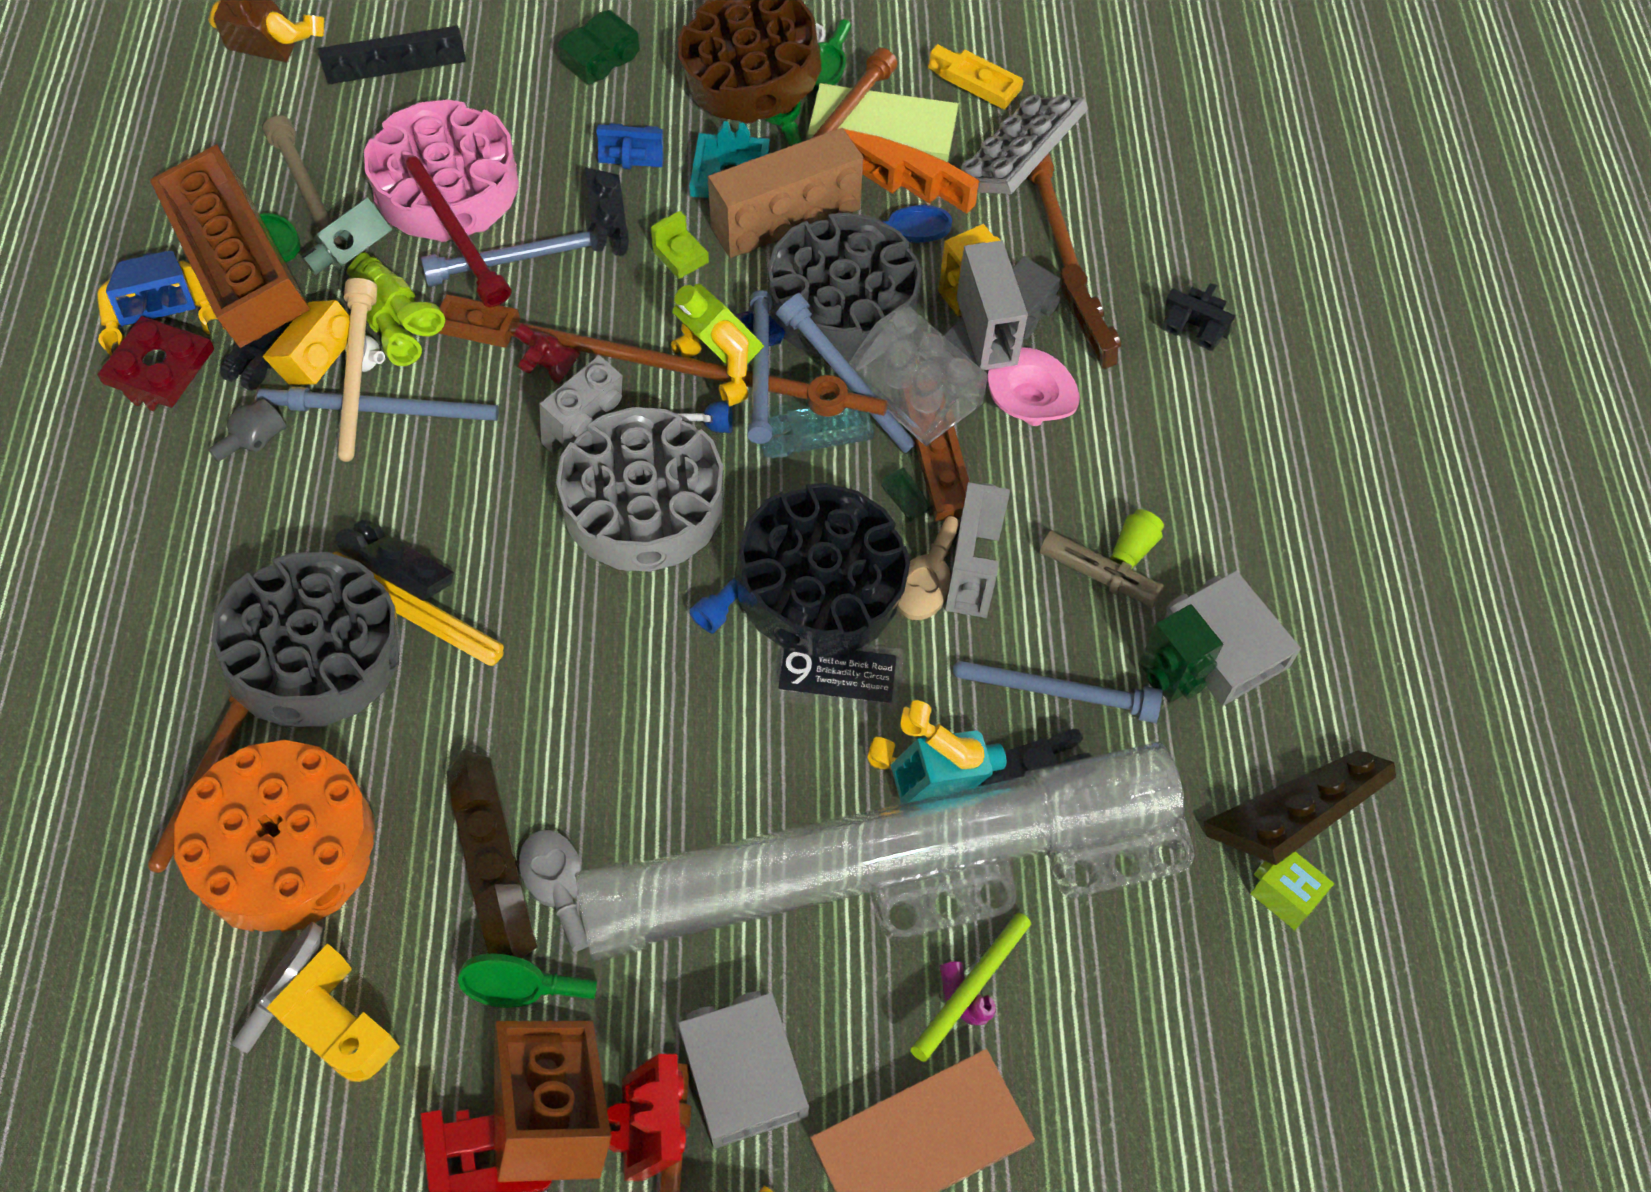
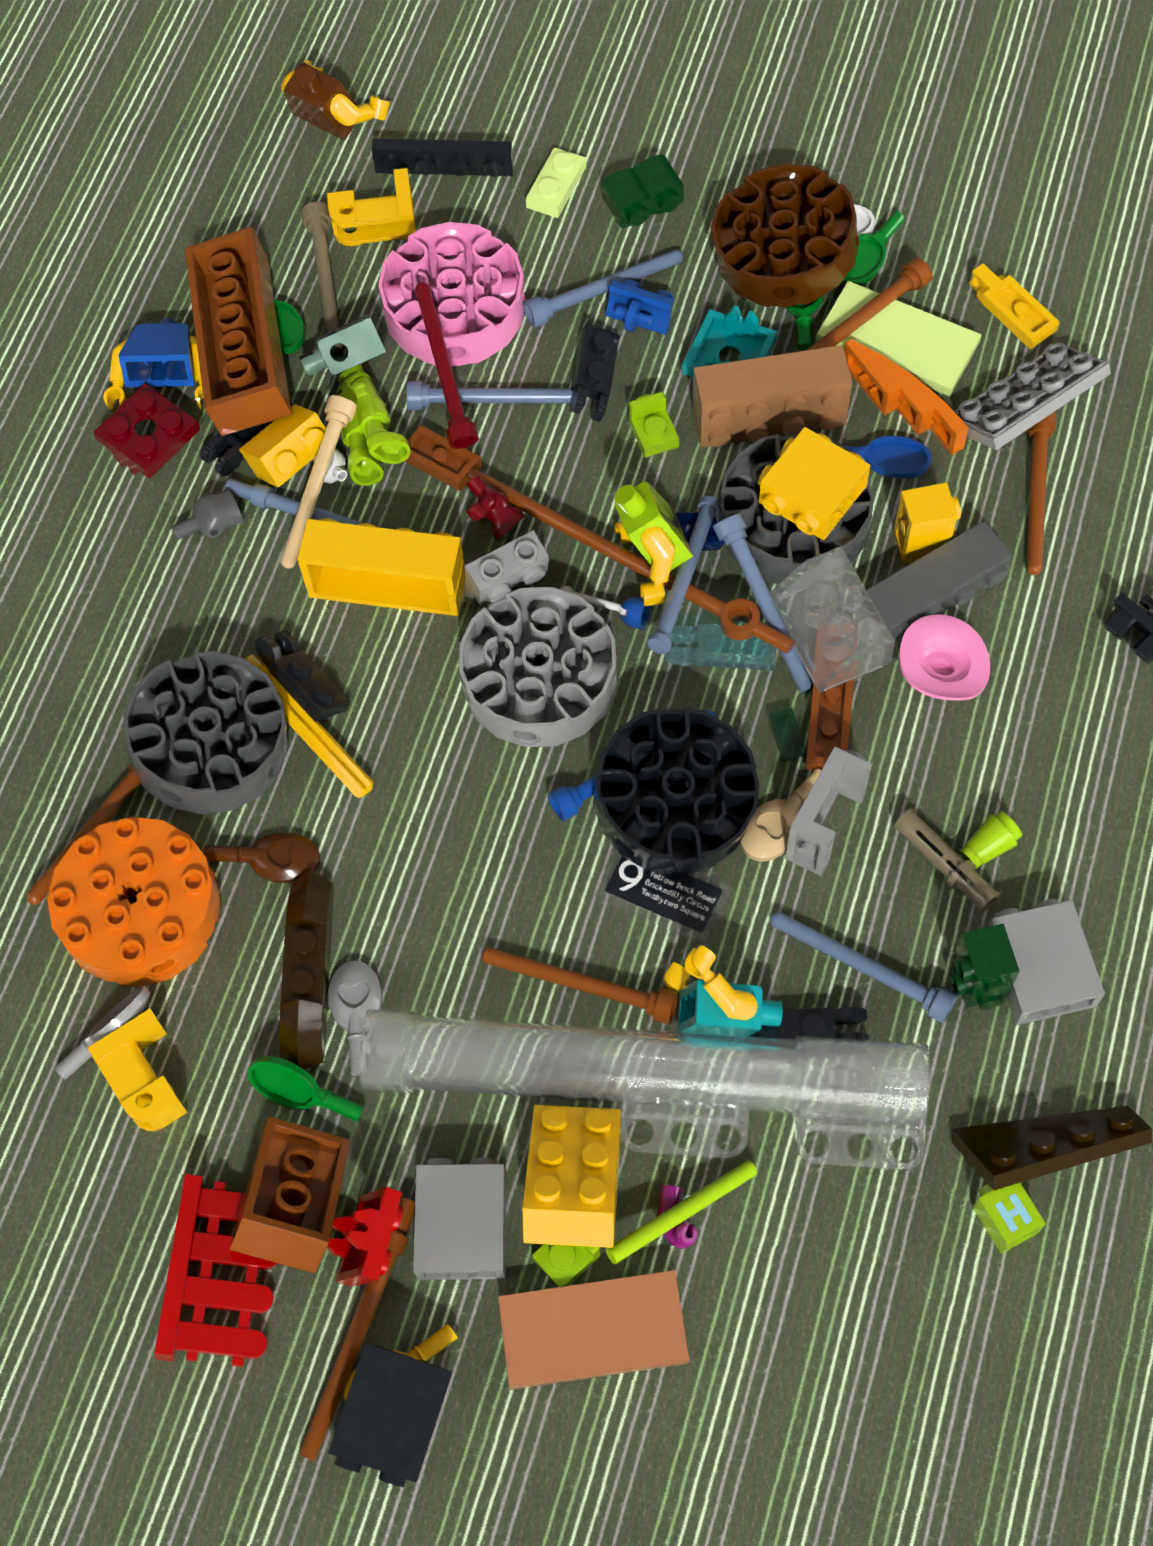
camera: 25 degrees right, 5 degrees up
light grey brick [957,240,1028,371] -> none
reddish brown hinge [1061,263,1121,369] -> none
none -> reddish brown piece [204,833,320,883]
none -> yellow piece [297,518,465,616]
none -> yellow piece [327,168,416,246]
none -> dark orange piece [481,947,679,1025]
none -> yellow brick [522,1105,621,1248]
none -> sand blue piece [523,249,684,328]
none -> yellowish green plate [526,147,586,218]
none -> lime bracket [531,1244,601,1287]
none -> yellow brick [758,427,870,541]

